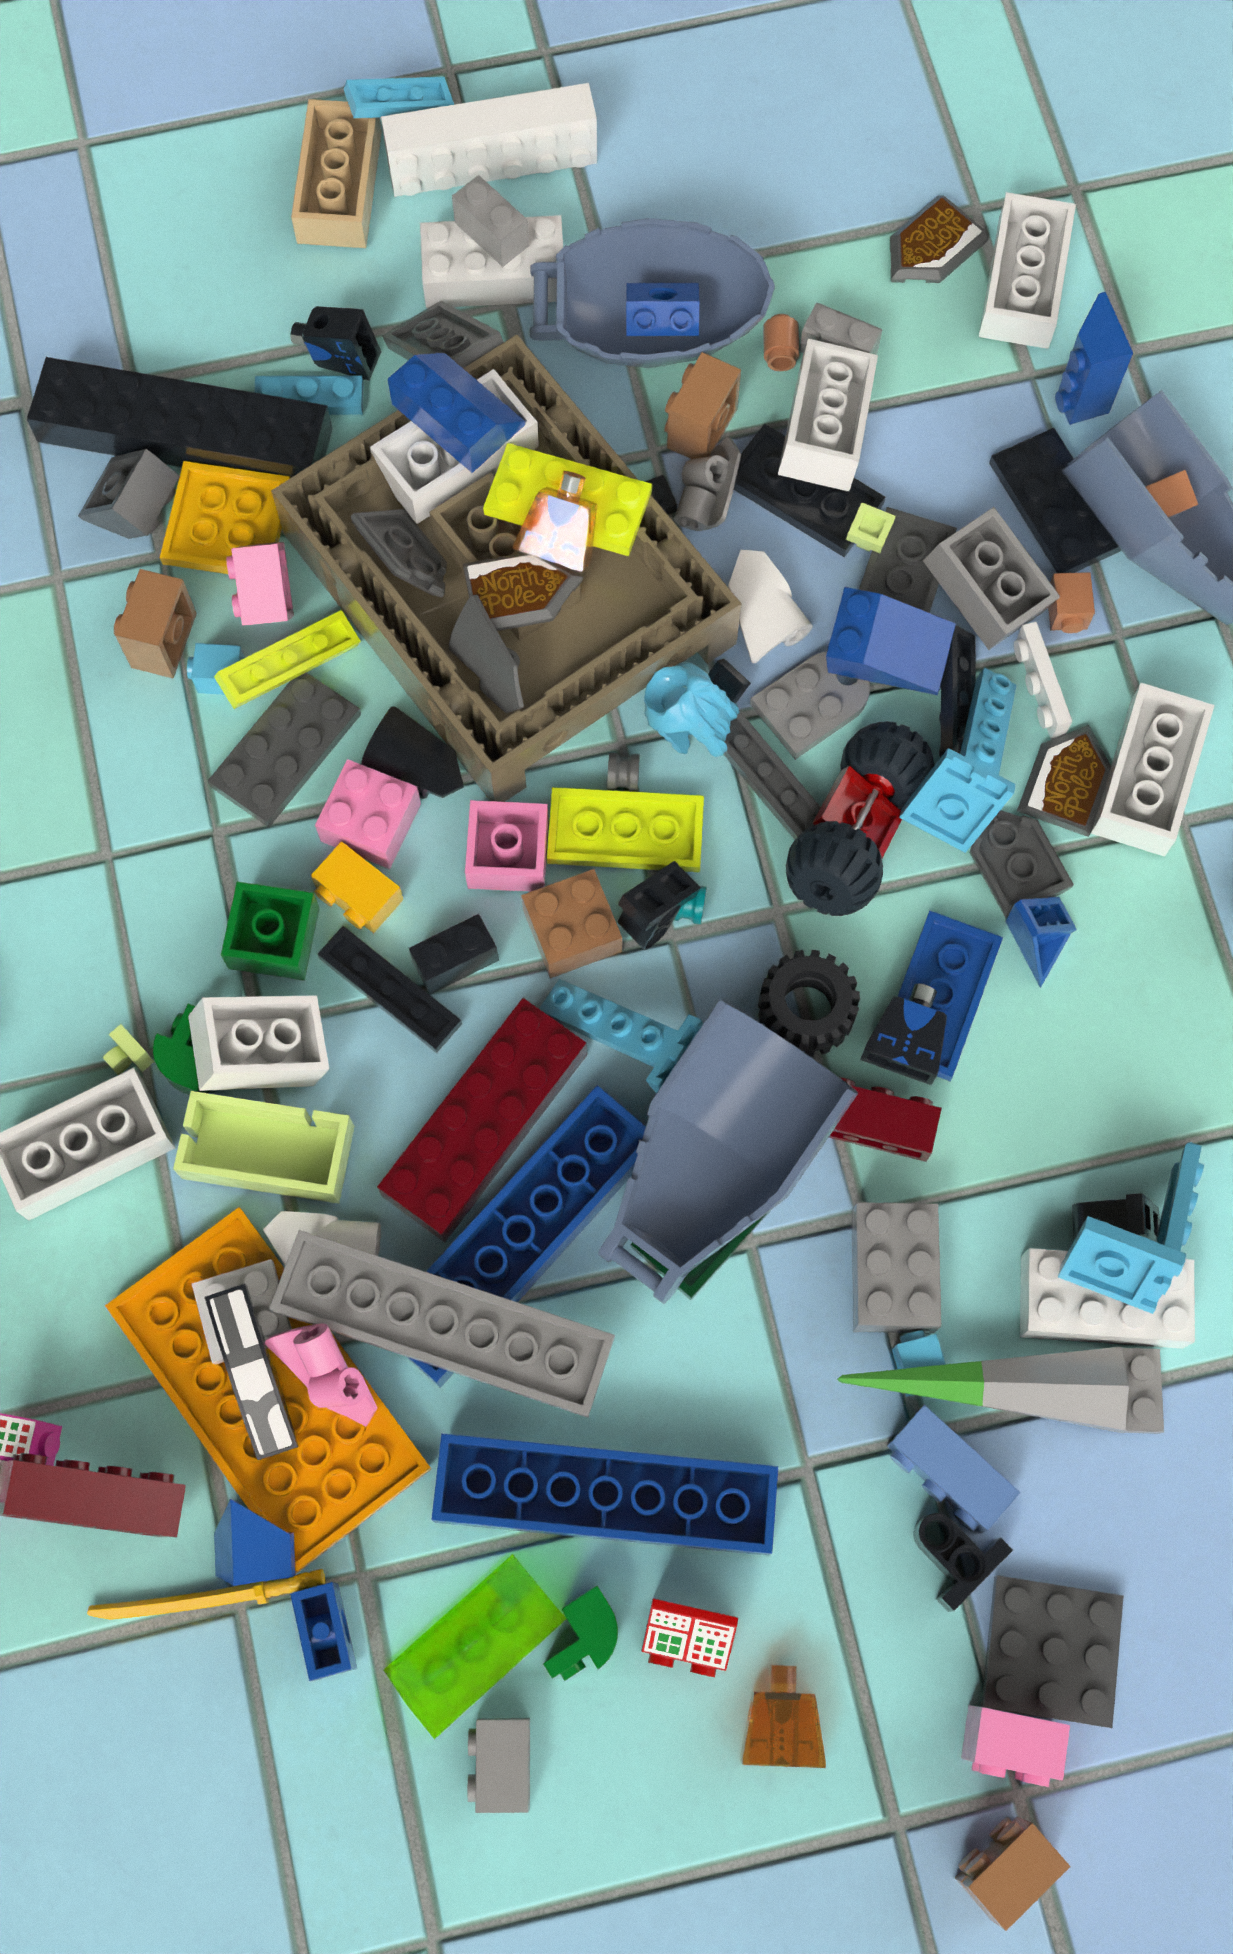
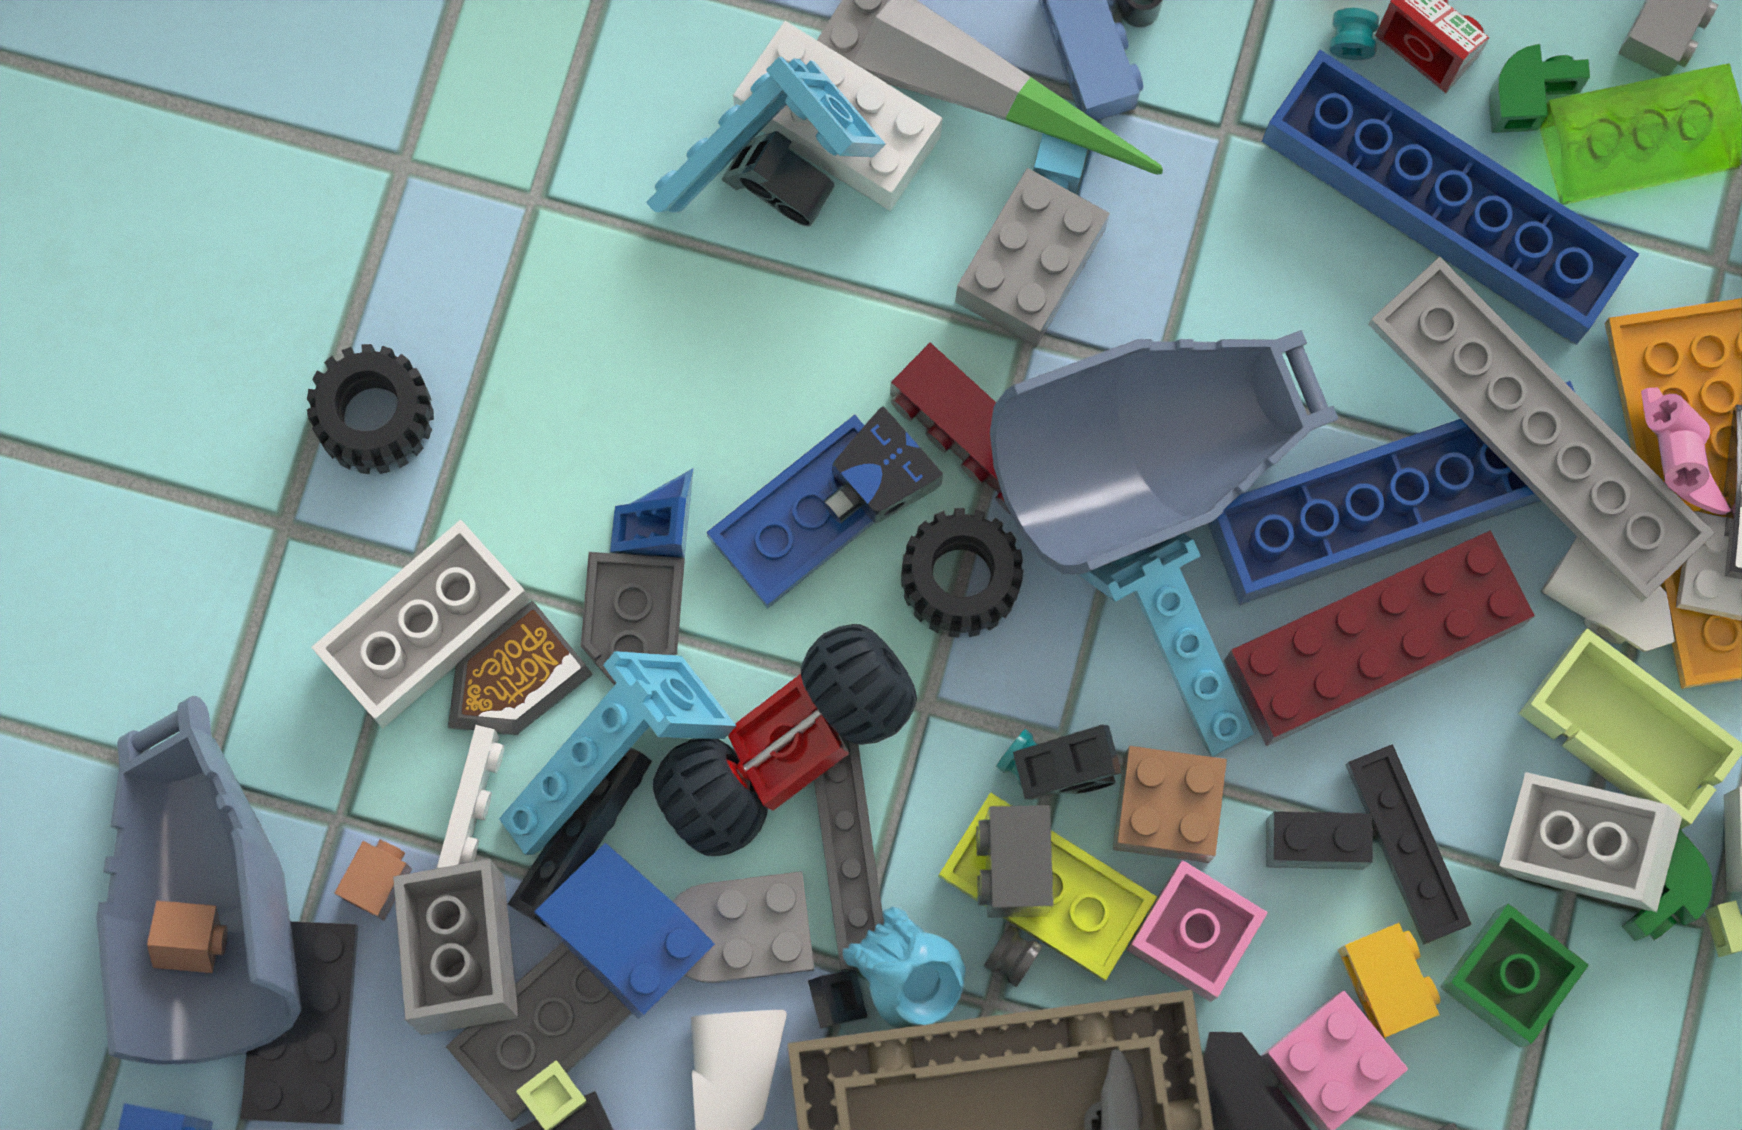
camera: 155 degrees left, 5 degrees up
none -> dark grey brick [976,805,1053,918]
none -> teal wheel [1329,8,1379,60]

